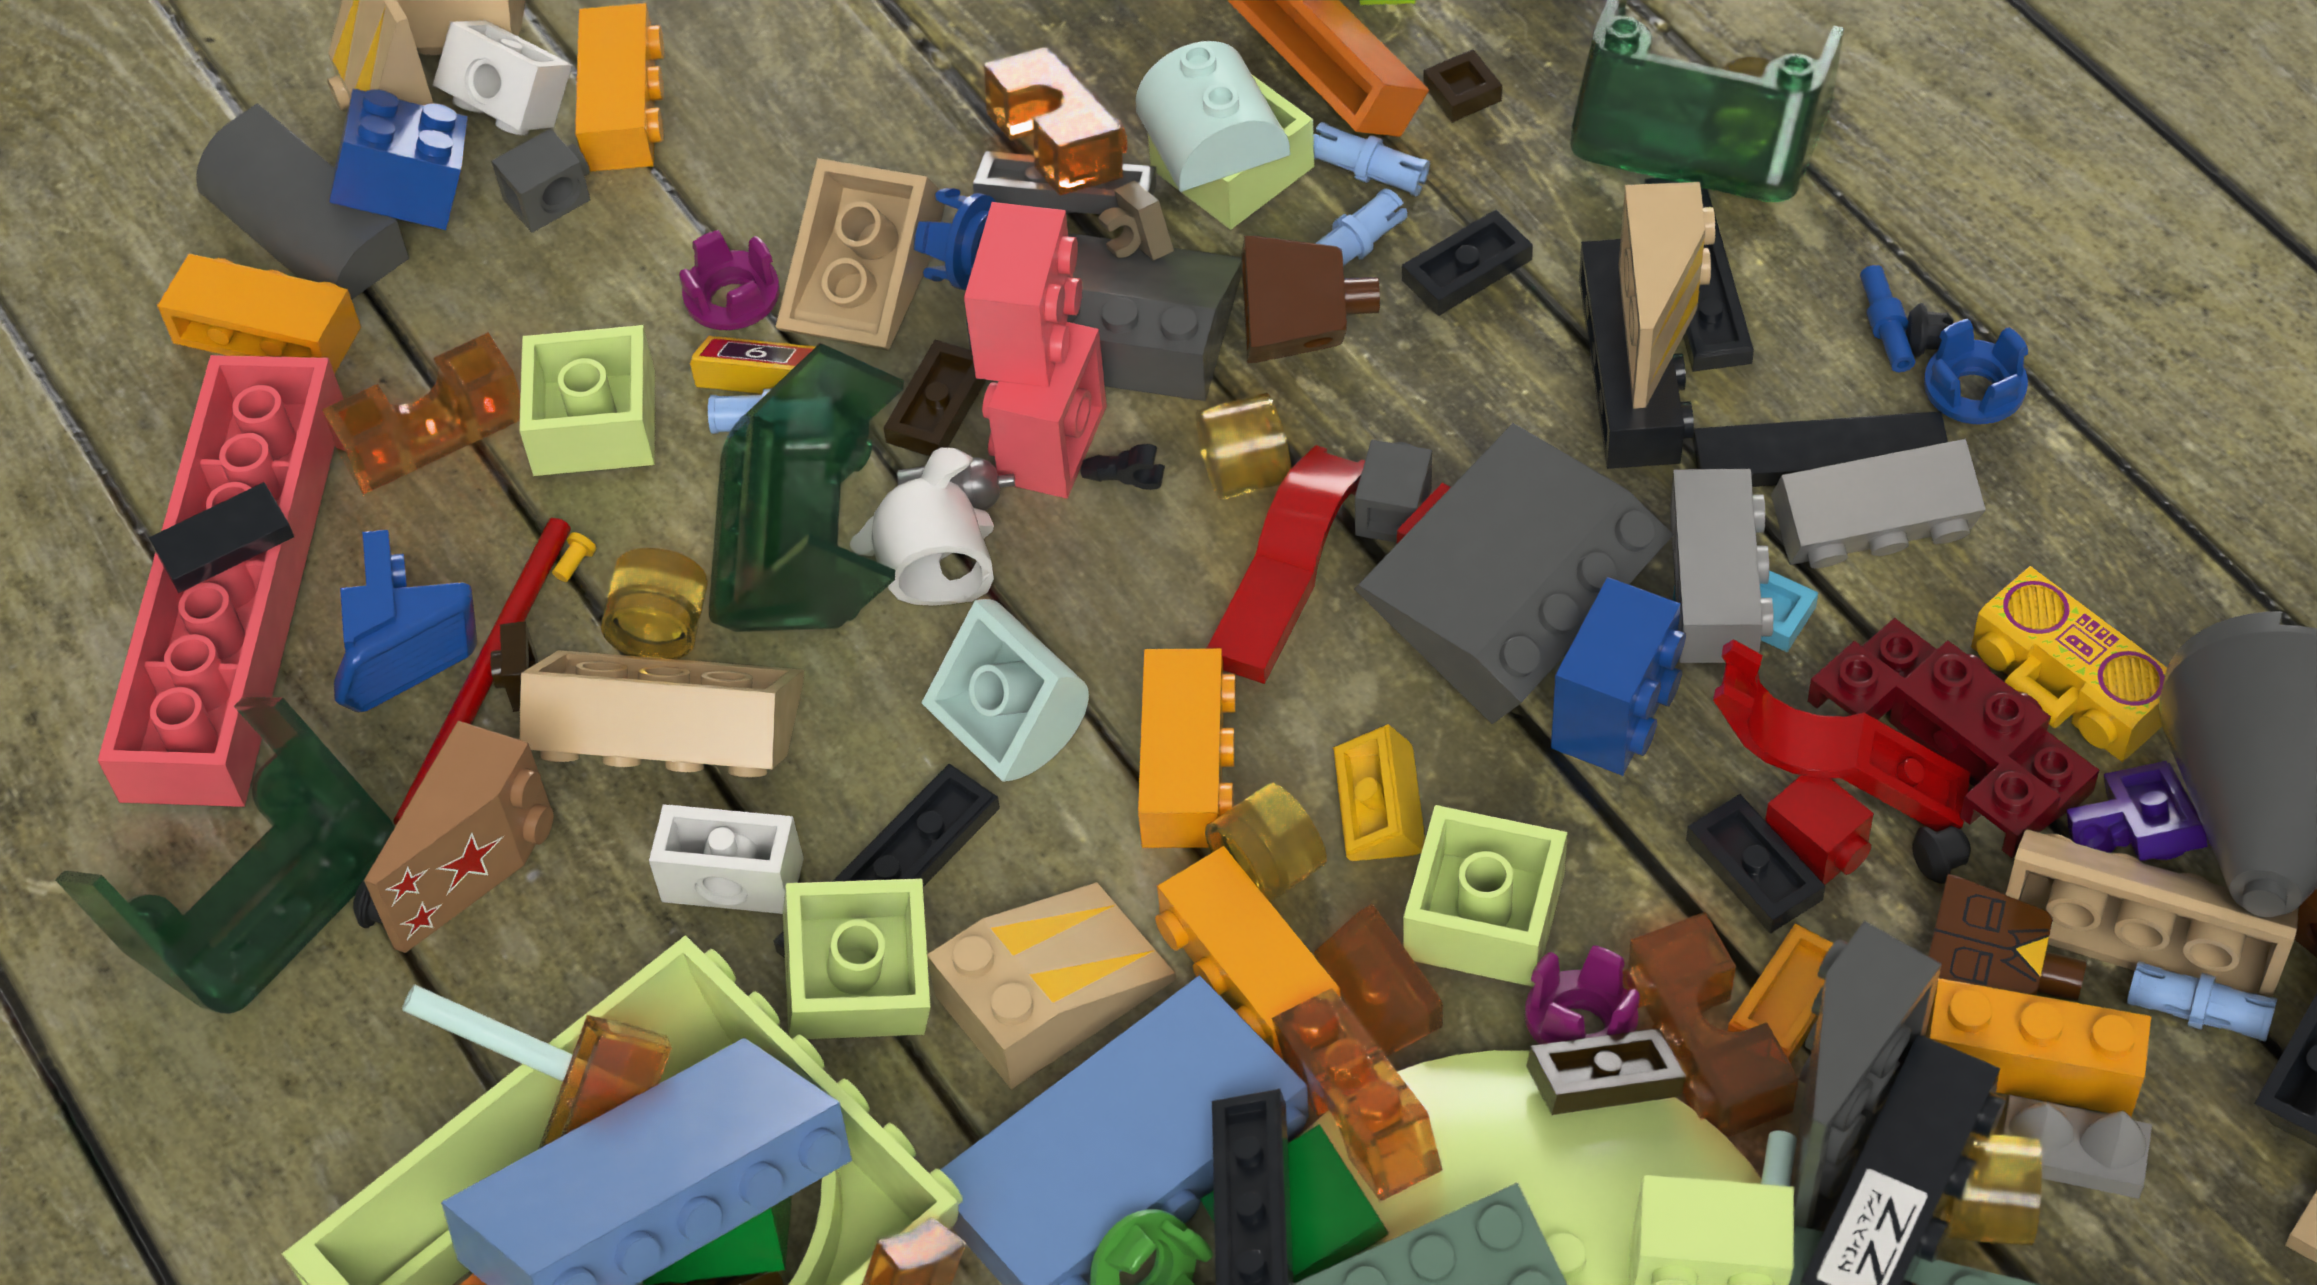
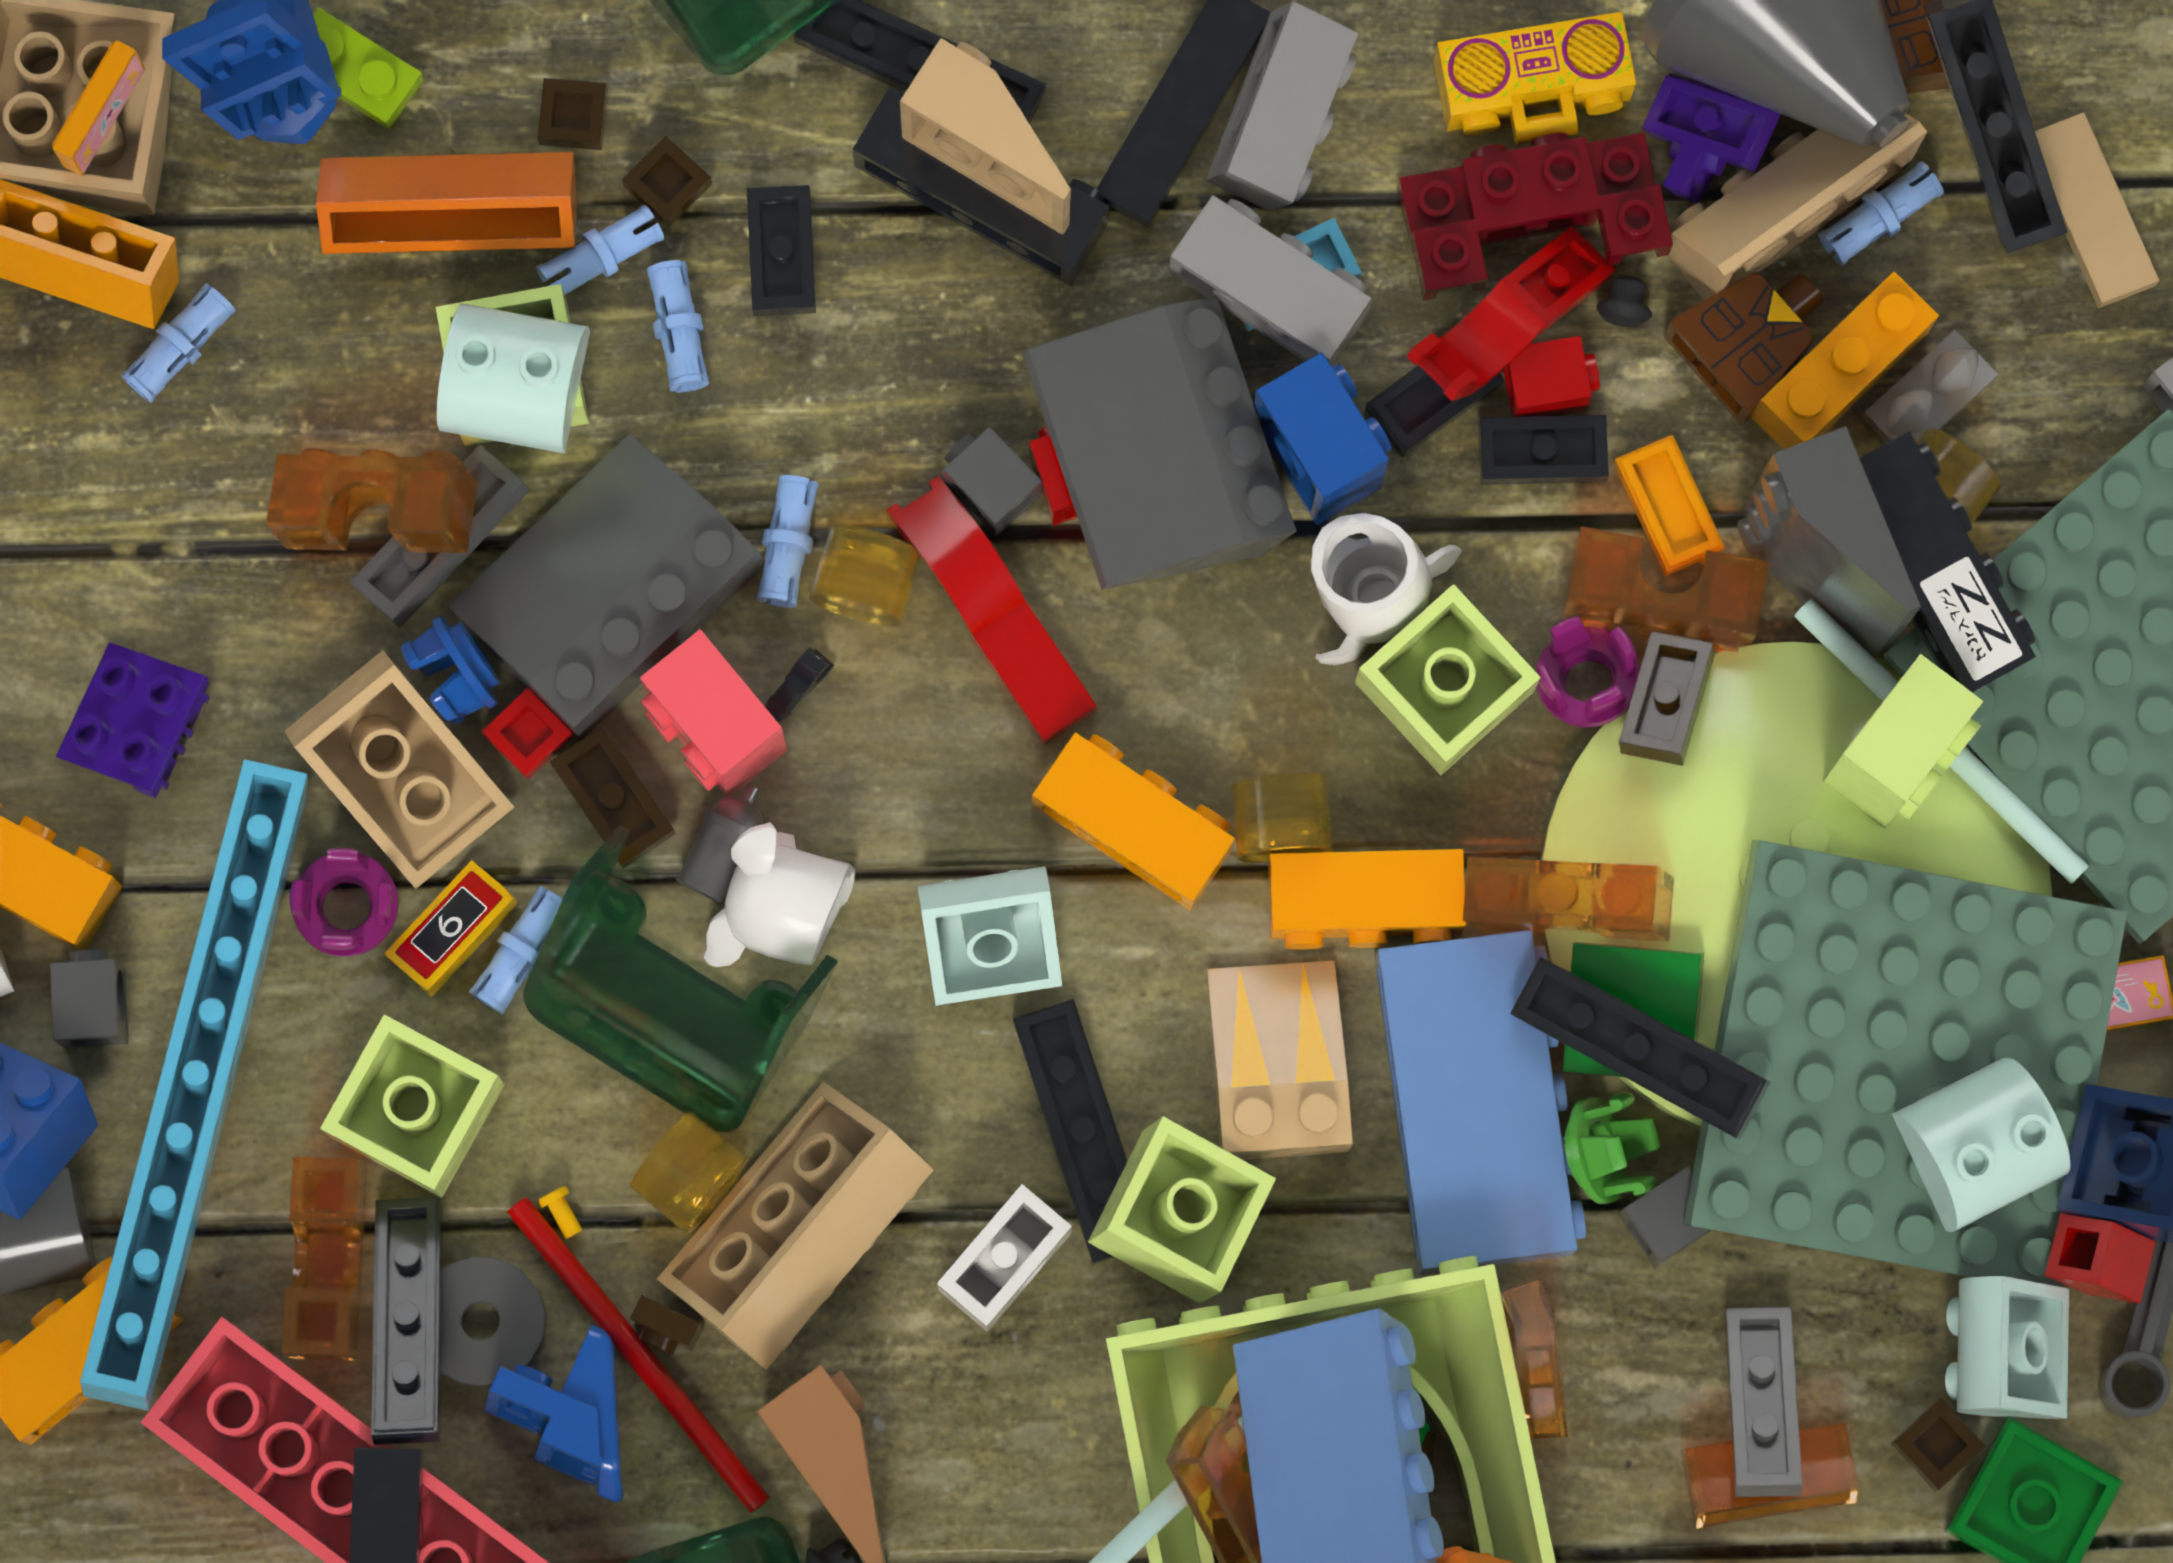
camera: 65 degrees left, 25 degrees up
coral brick [964,202,1082,387] -> none
dark tan tile [1098,180,1174,261] -> none
reddish brown torso [1241,236,1380,363] -> none
clear orange slope [1314,904,1443,1058] -> none
yellow slope [1333,724,1425,861] -> none
none -> dark purple hinge [56,642,210,799]
none -> medium azure brick [80,759,308,1411]
none -> tile [371,1197,443,1445]
none -> dark grey tile [441,1256,547,1387]
none -> red plate [482,688,574,780]
none -> dark brown plate [622,136,712,228]
none -> light blue pin [756,475,819,608]
none -> white piece [1311,513,1462,666]
none -> black tile [1365,365,1504,457]

